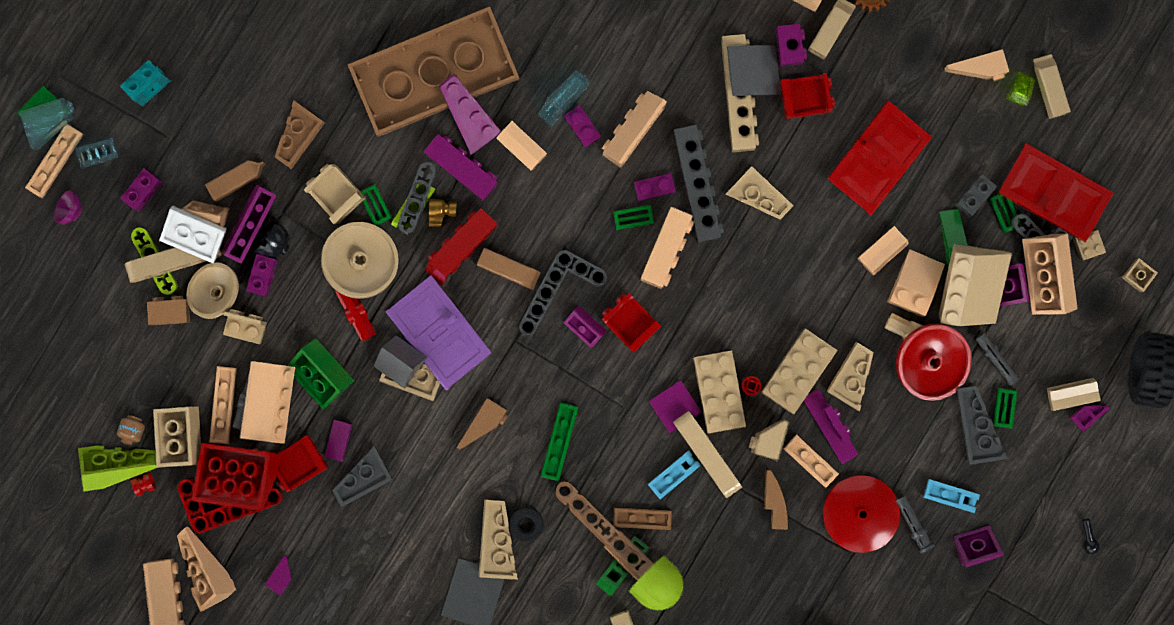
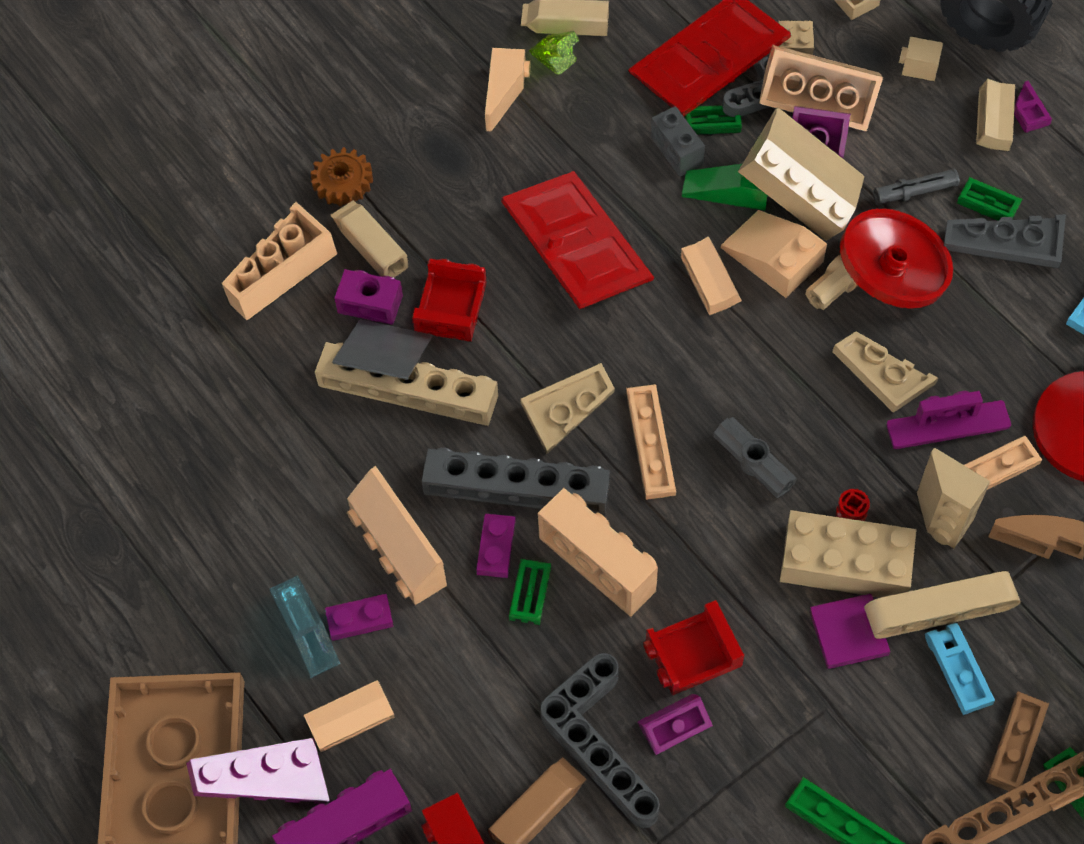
camera: 70 degrees left, 25 degrees down
tan brick [760,329,837,414] -> none
none -> light nougat tile [626,384,676,500]
none -> dark grey piece [713,417,797,498]
none -> tan brick [899,37,943,81]

